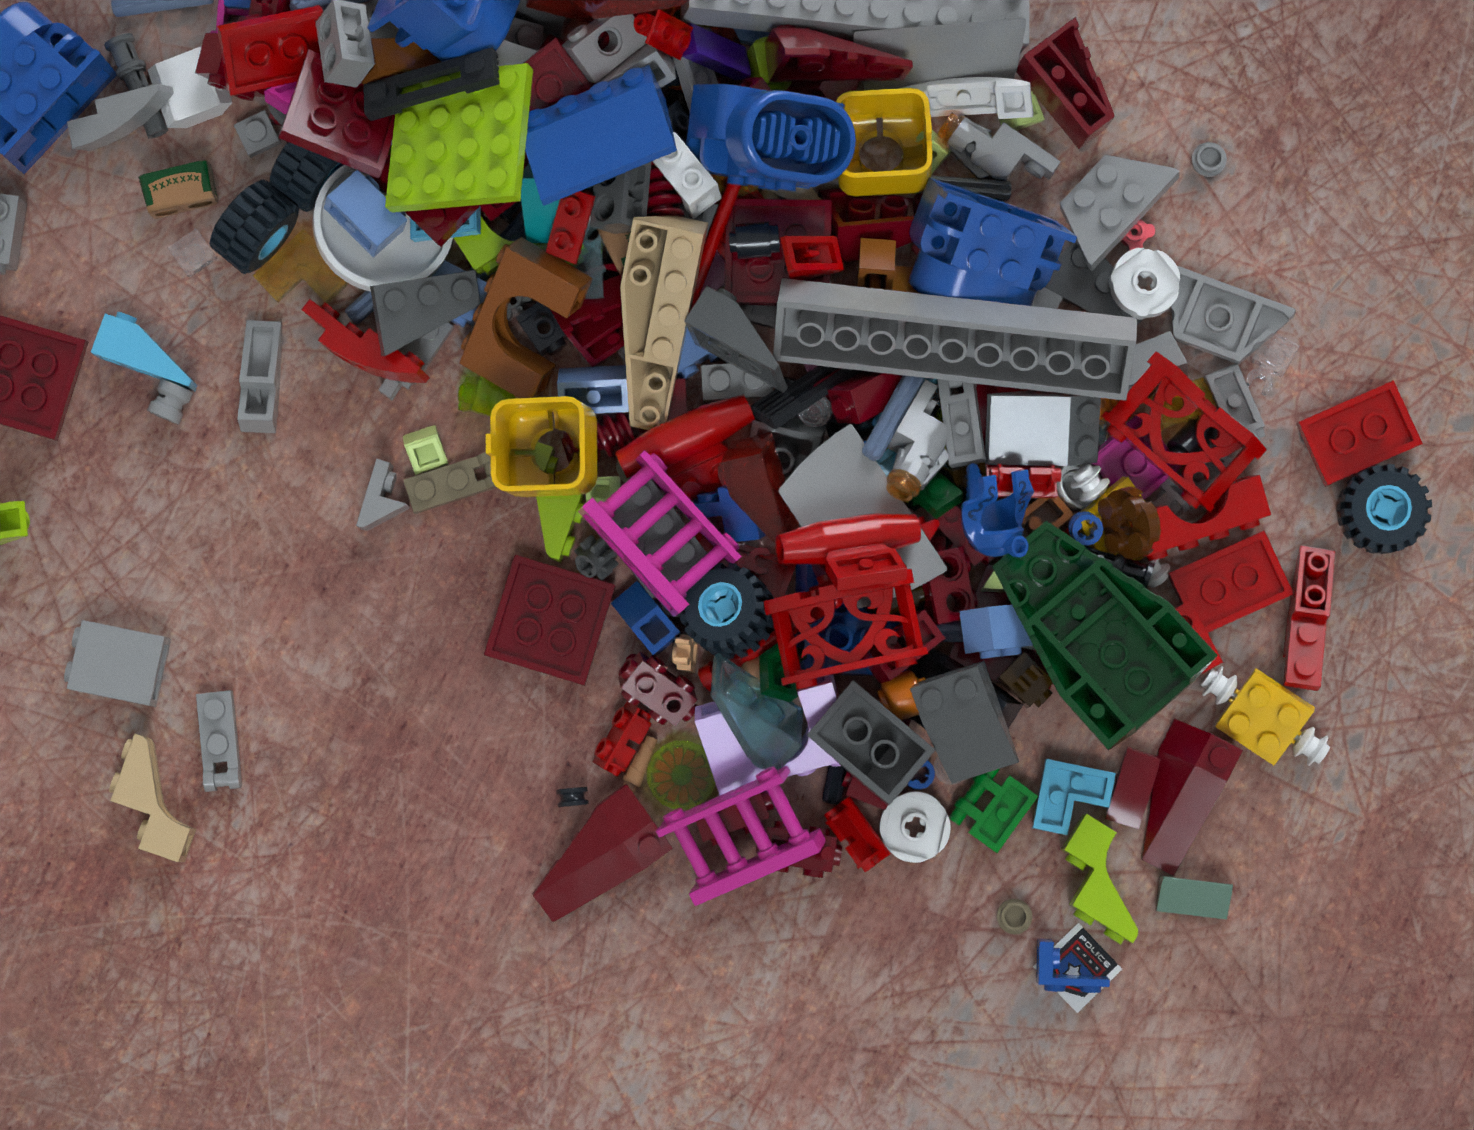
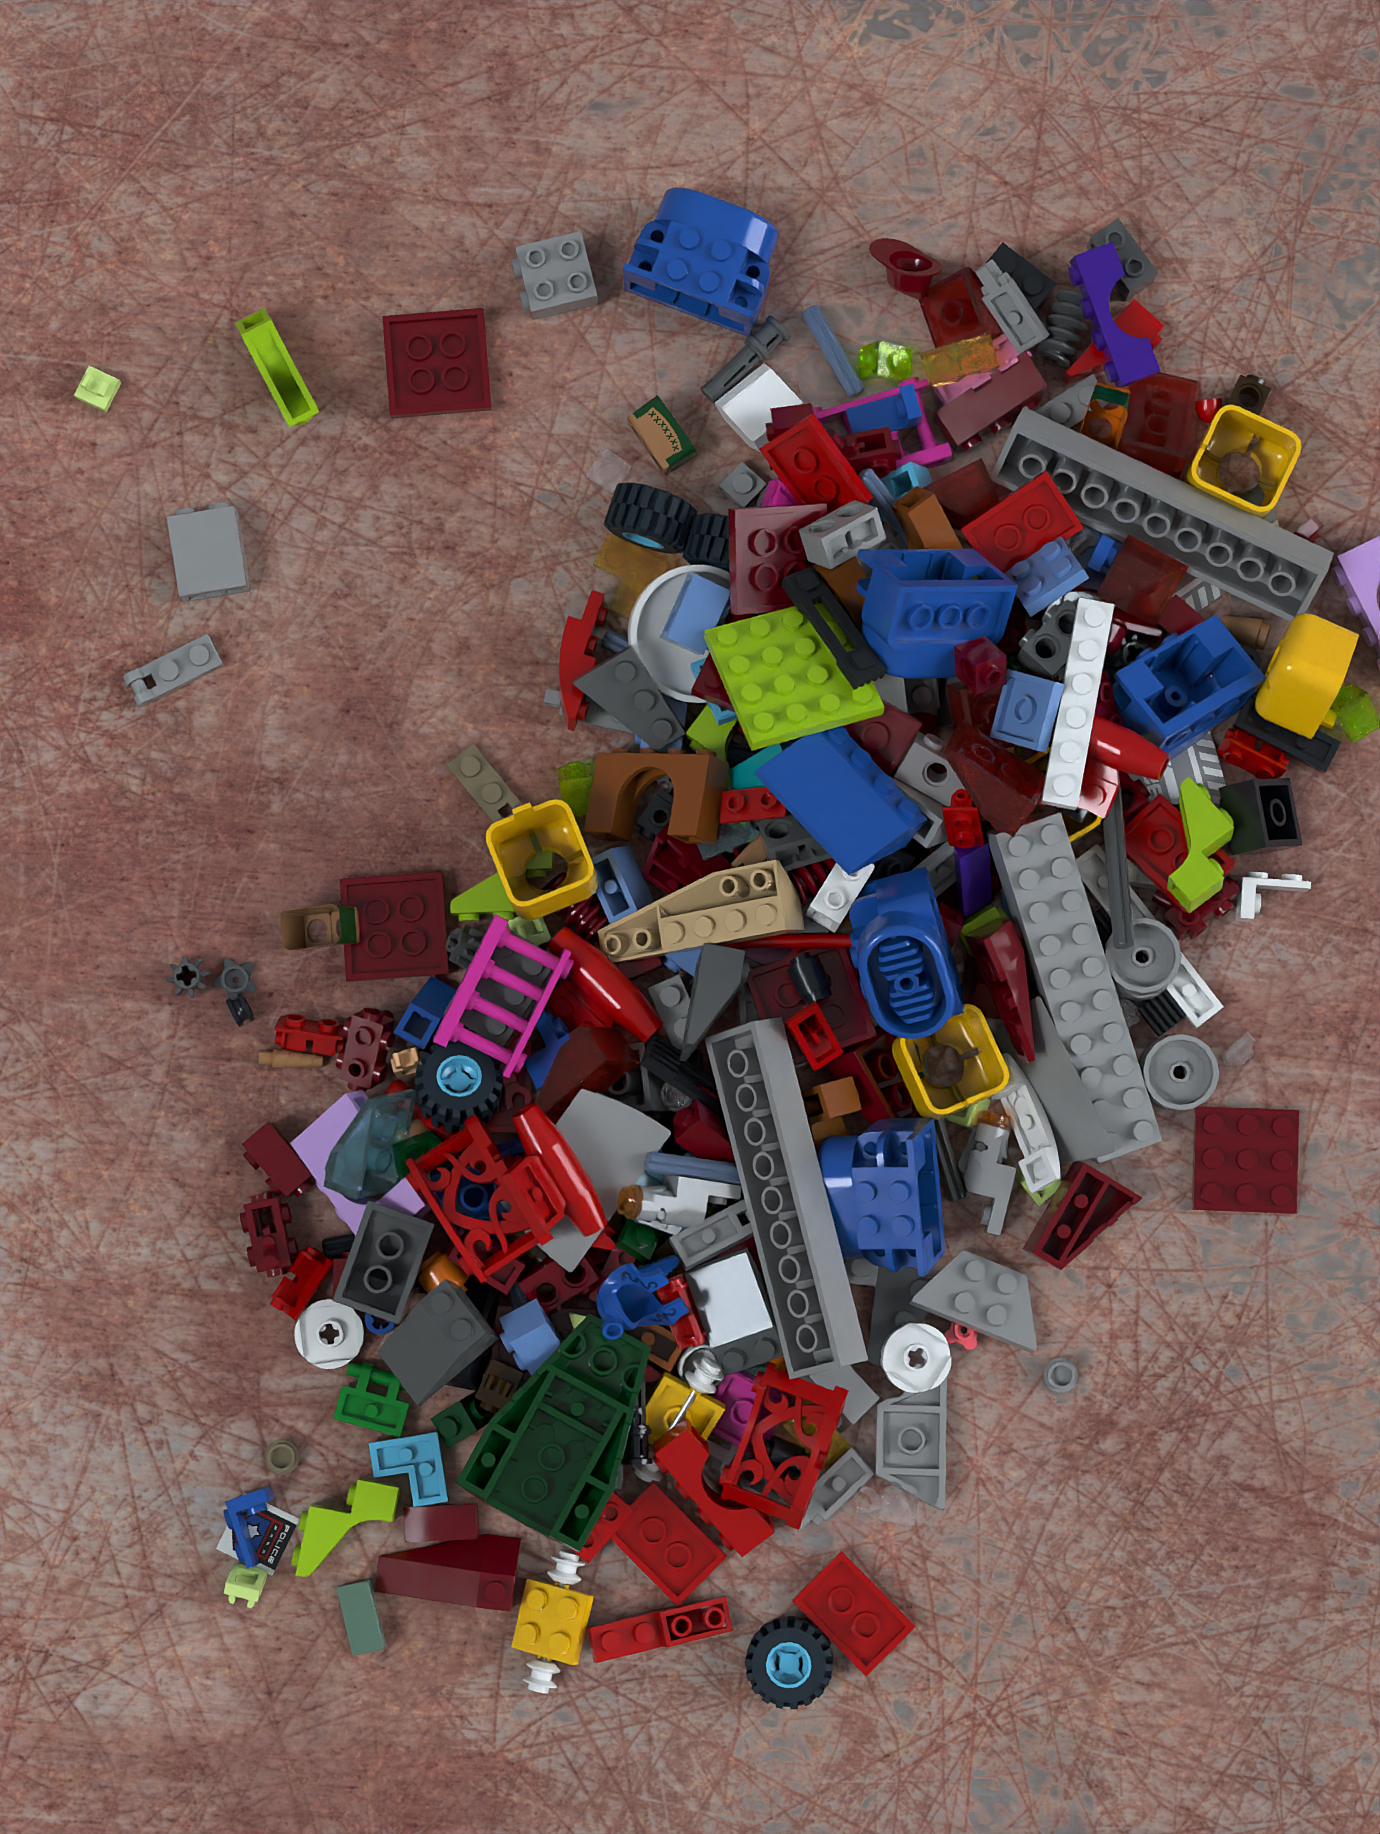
camera: 70 degrees right, 0 degrees up
light grey slope [67,84,174,151] -> none
medium azure slope [90,312,198,392] -> none
tan arch [109,734,196,862] -> none
light grey wheel [147,379,193,425] -> none
light grey slope [237,320,282,433] -> none
light grey slope [356,459,410,531] -> none
yellowish green slope [403,425,448,475] -> none
dark red wedge [532,783,673,922] -> none
clear neon green tile [647,741,716,810] -> none
dark pink fence [656,766,826,906] -> none
blue bush [1068,511,1103,546] -> none
reddish brown plate [1098,487,1161,559] -> none
none -> dark grey gear [166,955,211,999]
none -> dark grey plate [213,958,257,1000]
none -> yellowish green tile [224,1562,268,1608]
none -> medium nougat piece [280,904,360,950]
none -> dark green bracket [430,1391,492,1448]

